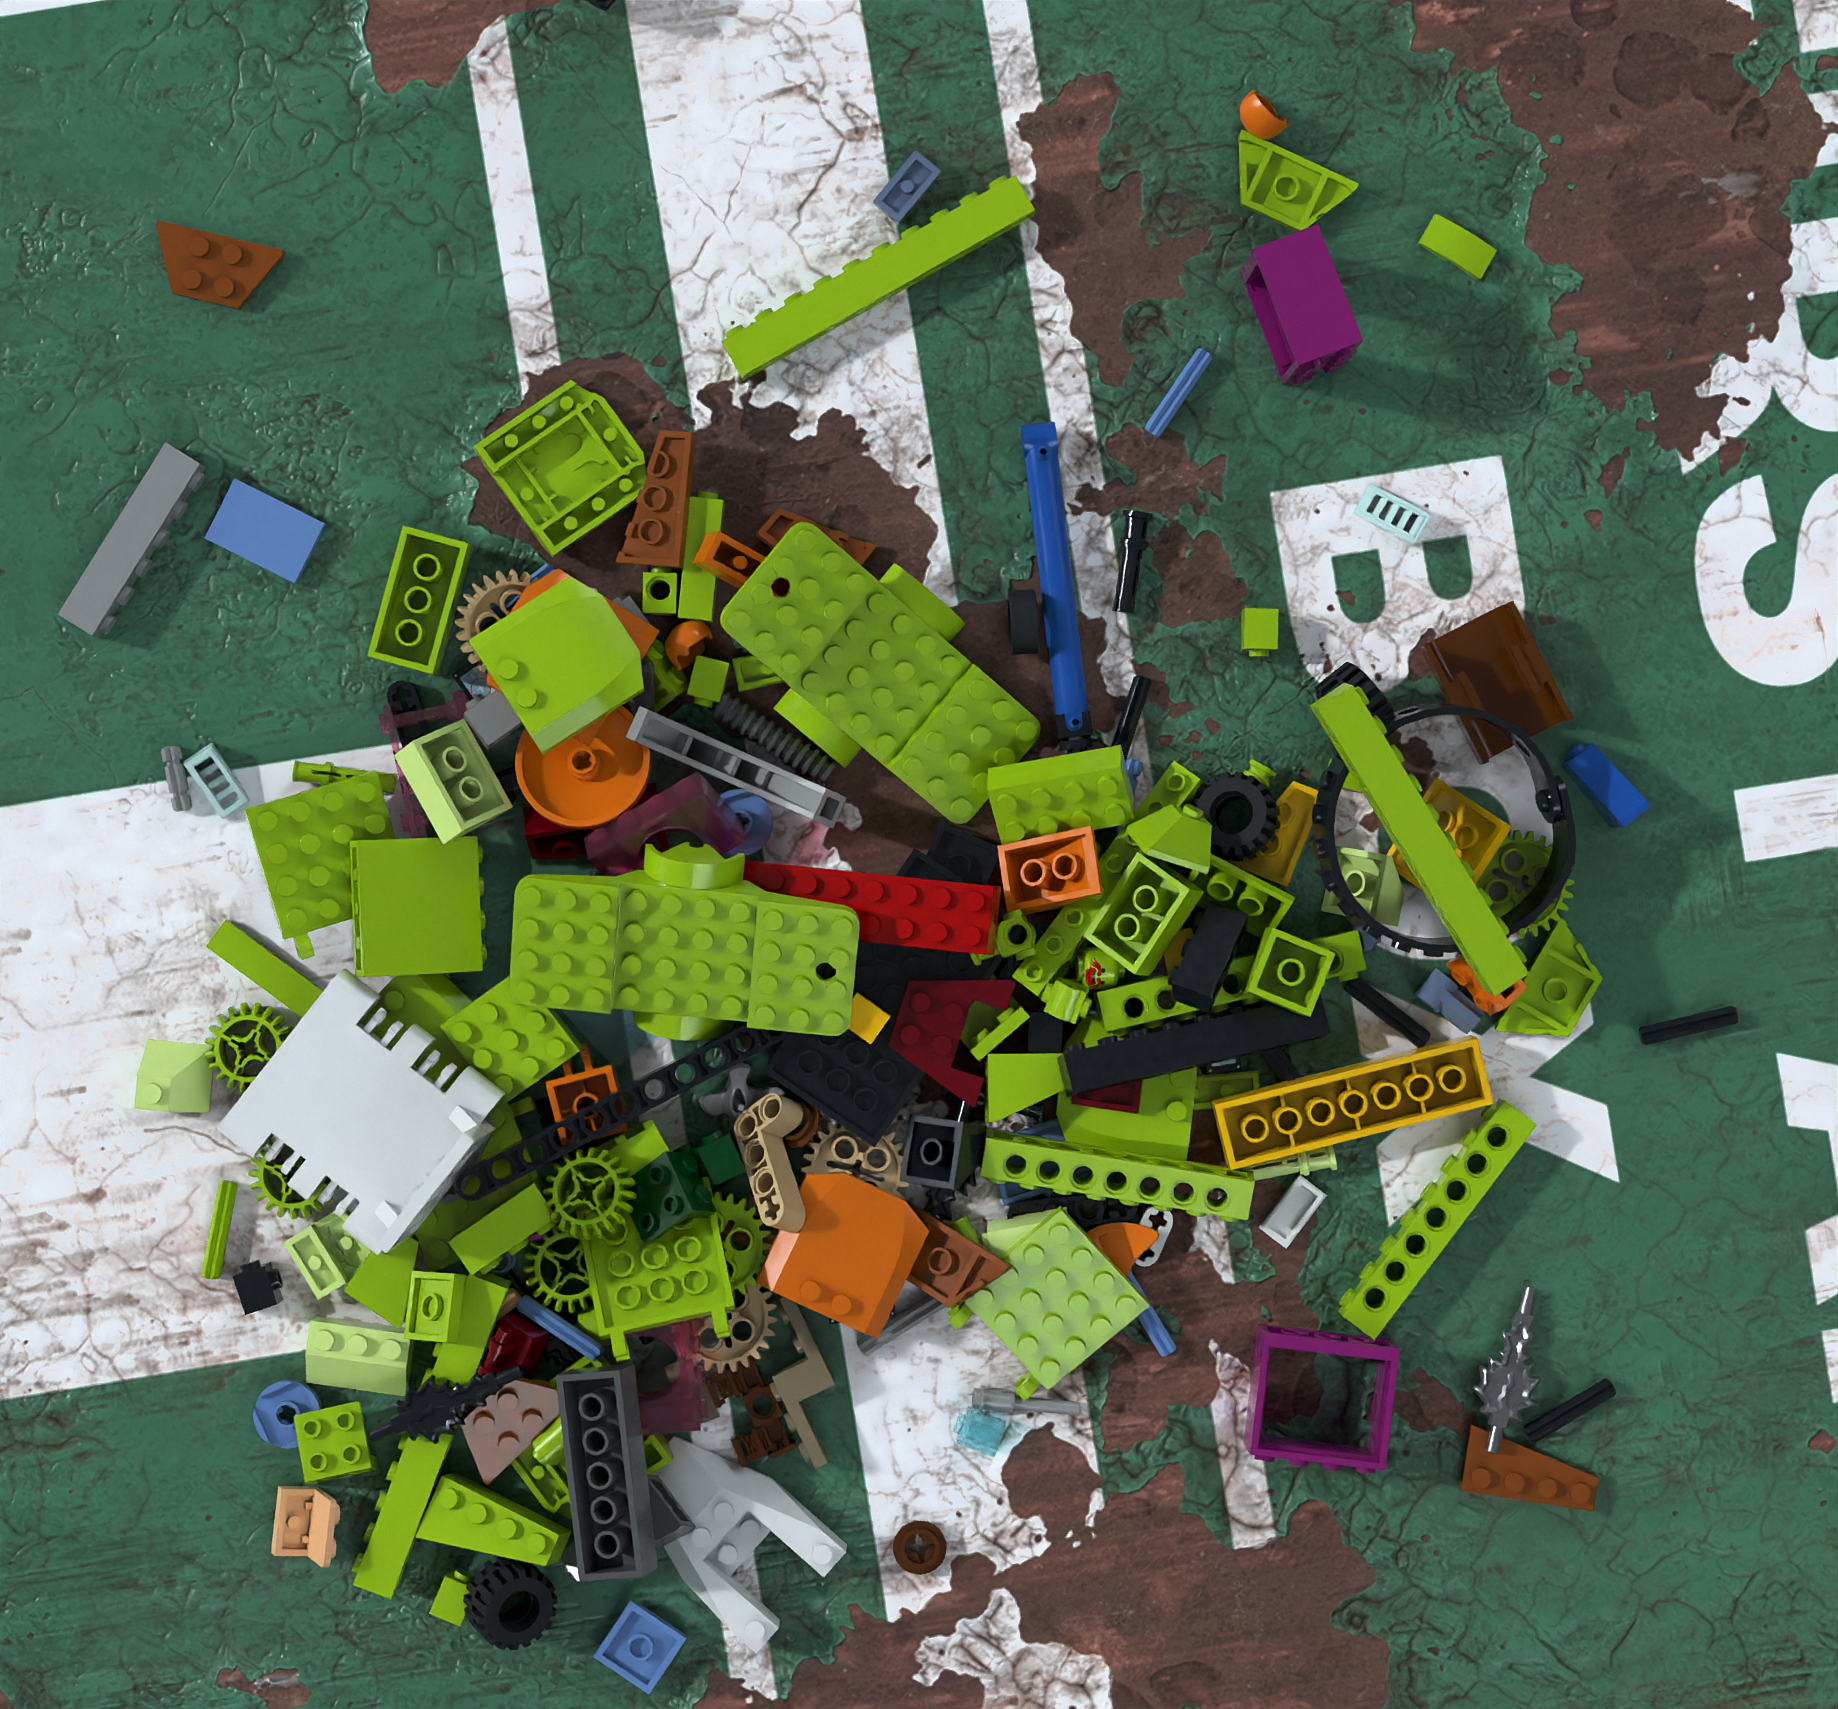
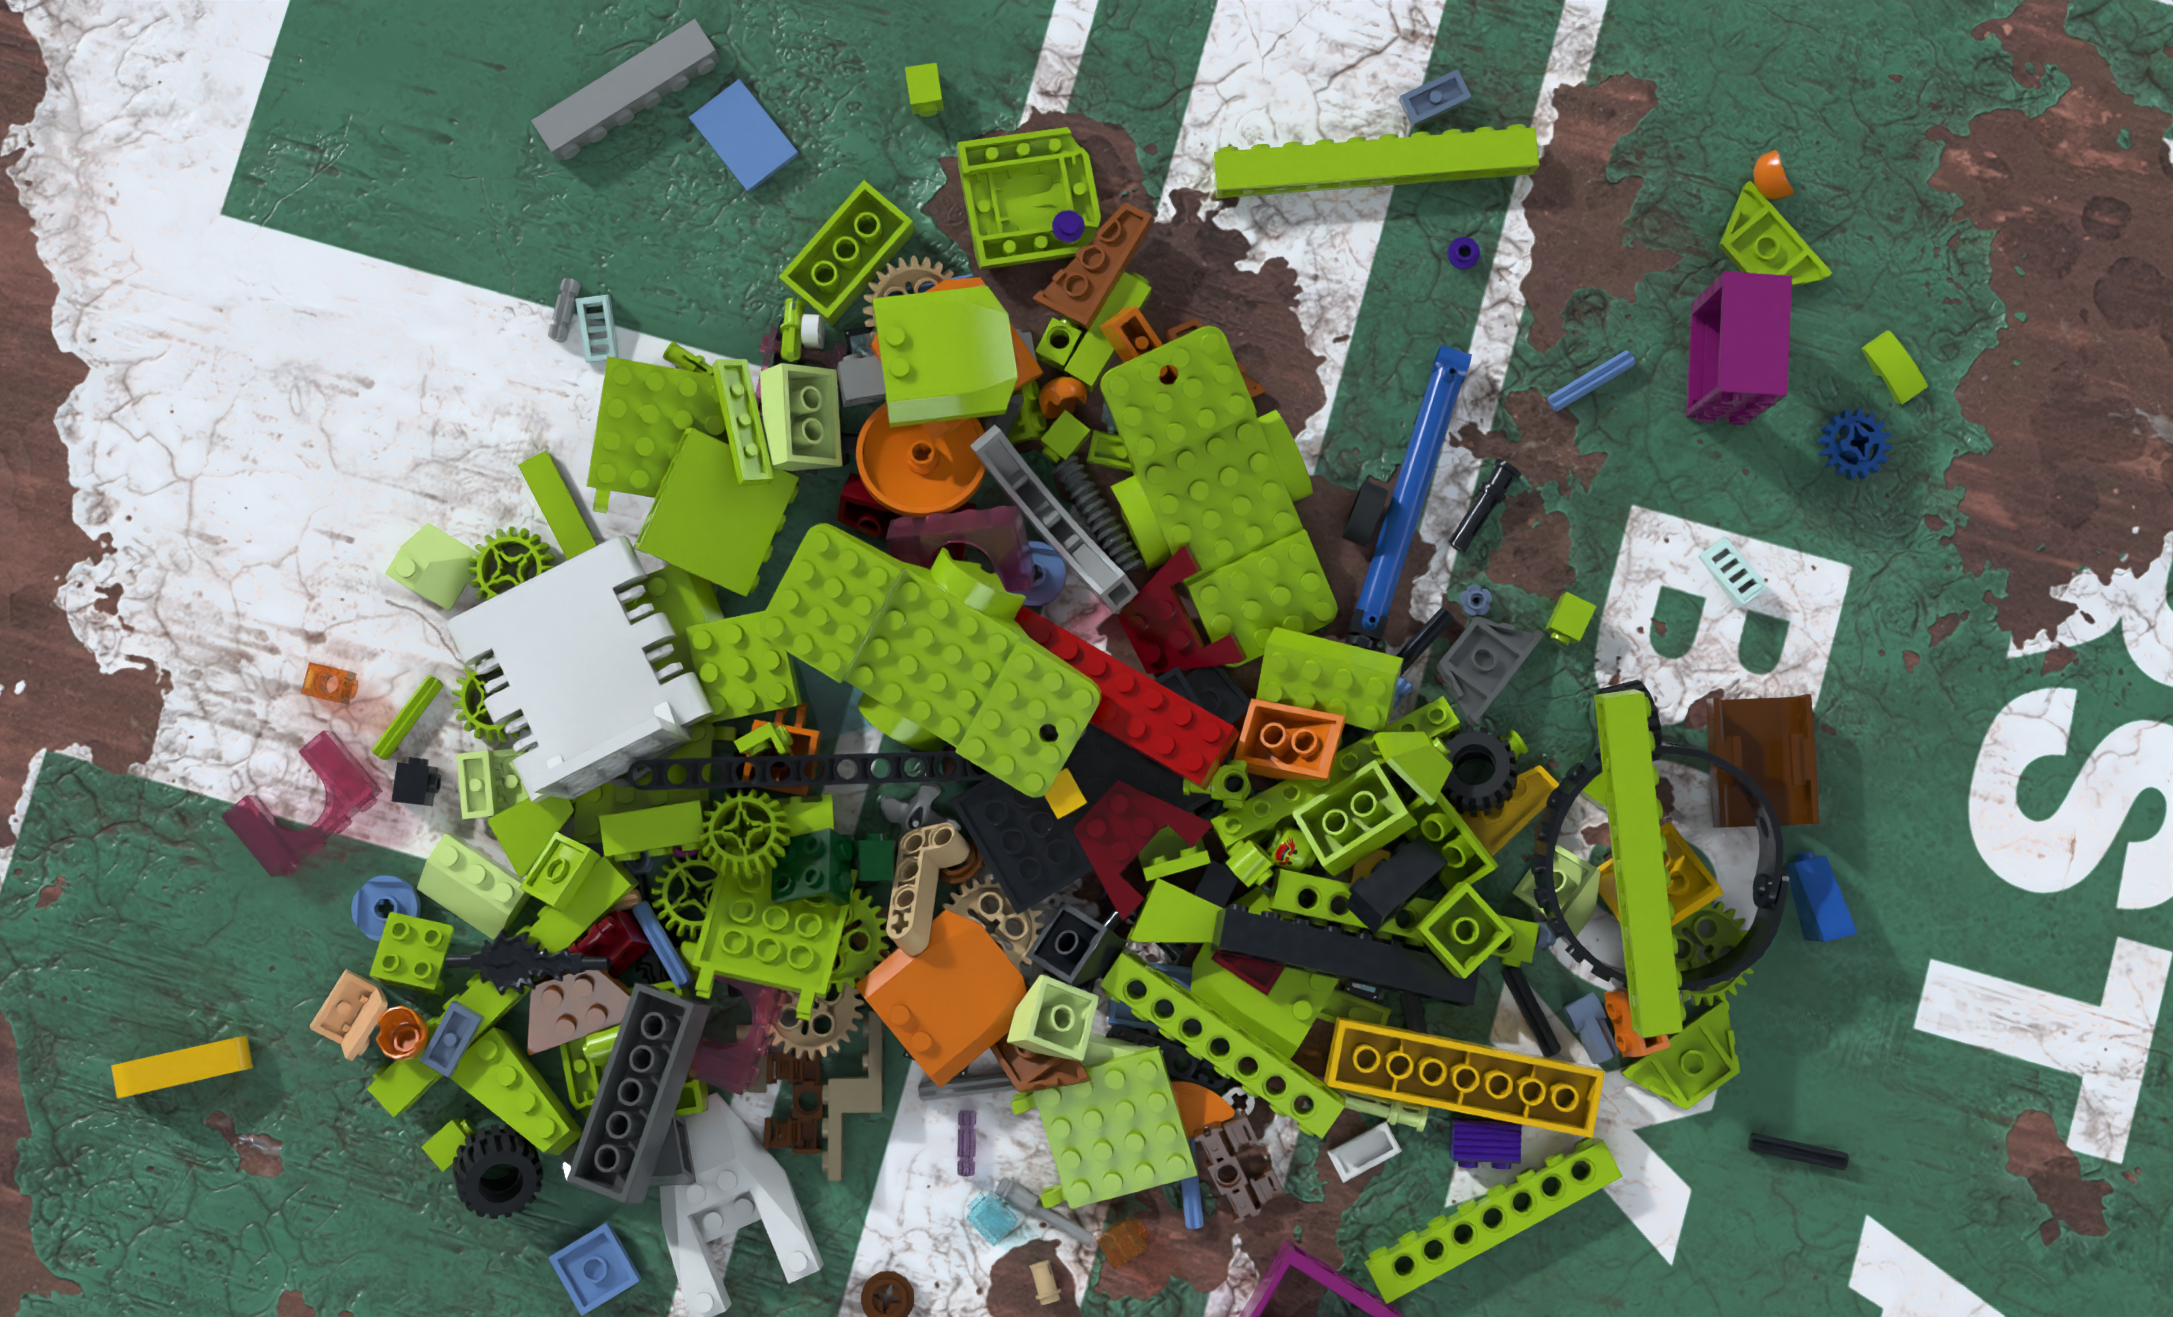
camera: 25 degrees right, 5 degrees down
none -> yellow beam [111,1035,253,1099]
none -> clear pink arch [221,730,383,877]
none -> clear orange brick [301,662,358,705]
none -> orange hair [376,1006,429,1061]
none -> sand blue plate [420,1000,484,1078]
none -> lime plate [712,359,774,485]
none -> lime bracket [734,722,794,756]
none -> lime axle [780,298,806,362]
none -> white beam [801,314,825,350]
none -> lime brick [905,63,944,117]
none -> clear purple axle [957,1110,976,1177]
none -> yellowish green slope [1007,975,1099,1061]
none -> tan pin [1029,1259,1061,1305]
none -> dark purple plate [1052,210,1085,243]
none -> clear orange brick [1096,1215,1150,1270]
none -> dark red wing [1117,544,1247,674]
none -> piece [1193,1110,1284,1223]
none -> dark grey wing [1436,617,1545,727]
none -> dark purple plate [1447,237,1480,270]
none -> dark purple brick [1450,1117,1522,1169]
none -> sand blue plate [1460,584,1492,617]
none -> blue gear [1817,408,1892,480]

